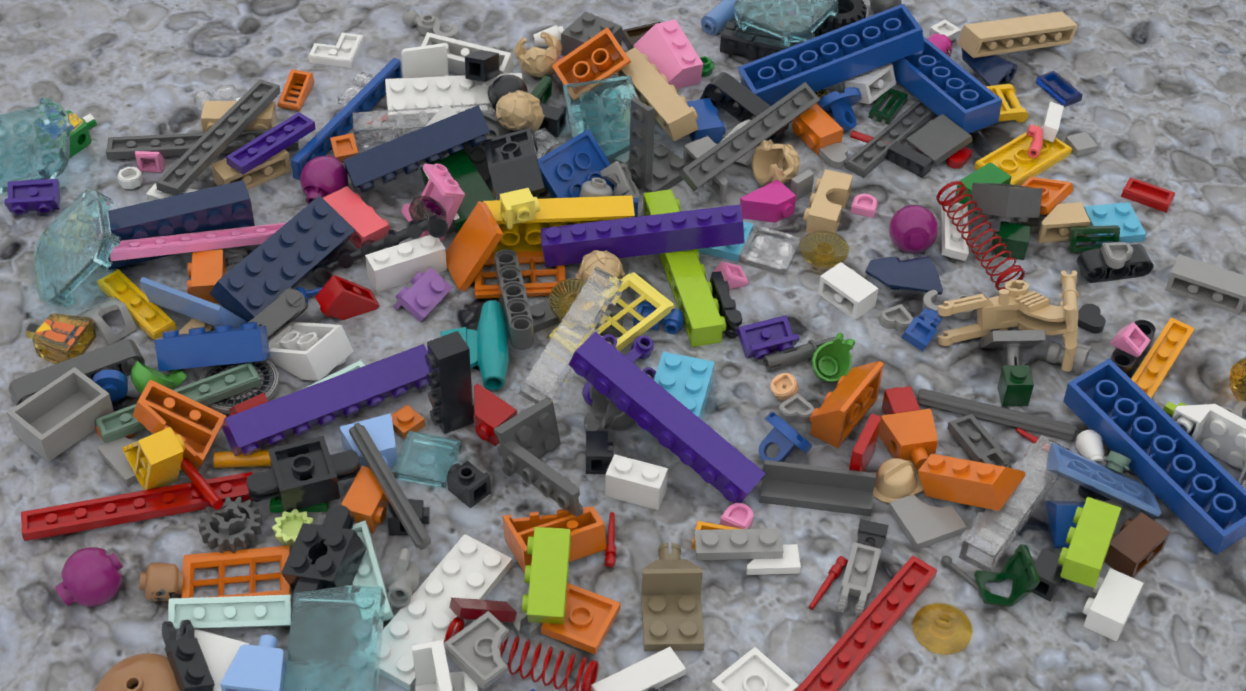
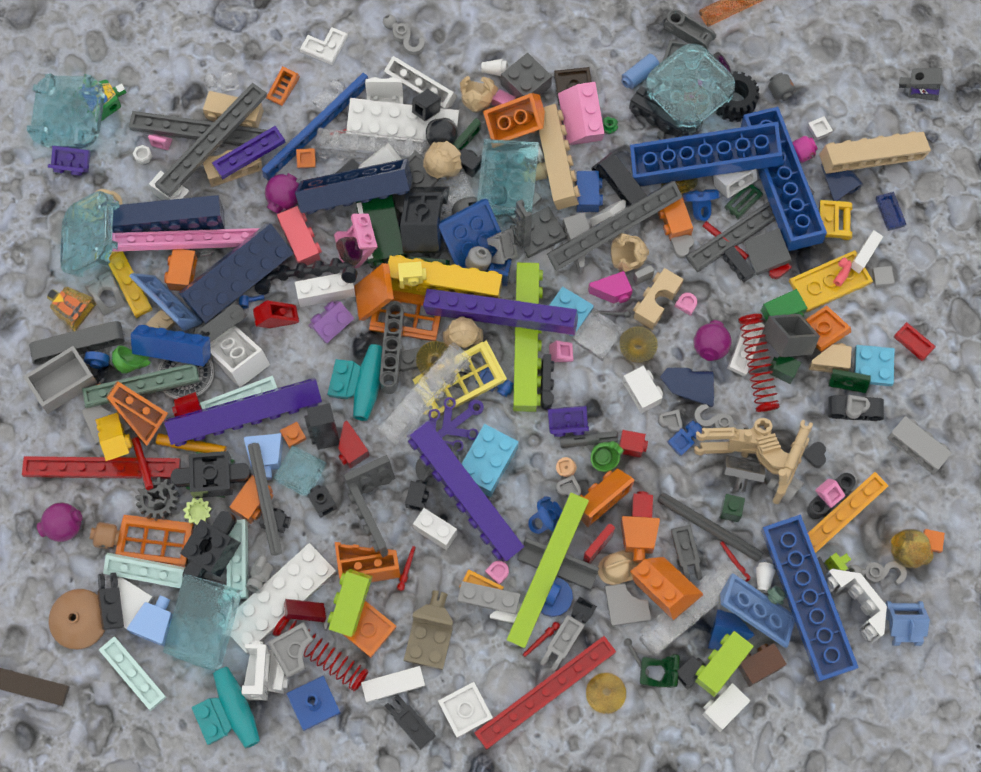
camera: 15 degrees right, 25 degrees up
none -> lime tile [507,492,589,648]
none -> blue tile [541,577,573,617]
none -> red brick [620,430,648,458]

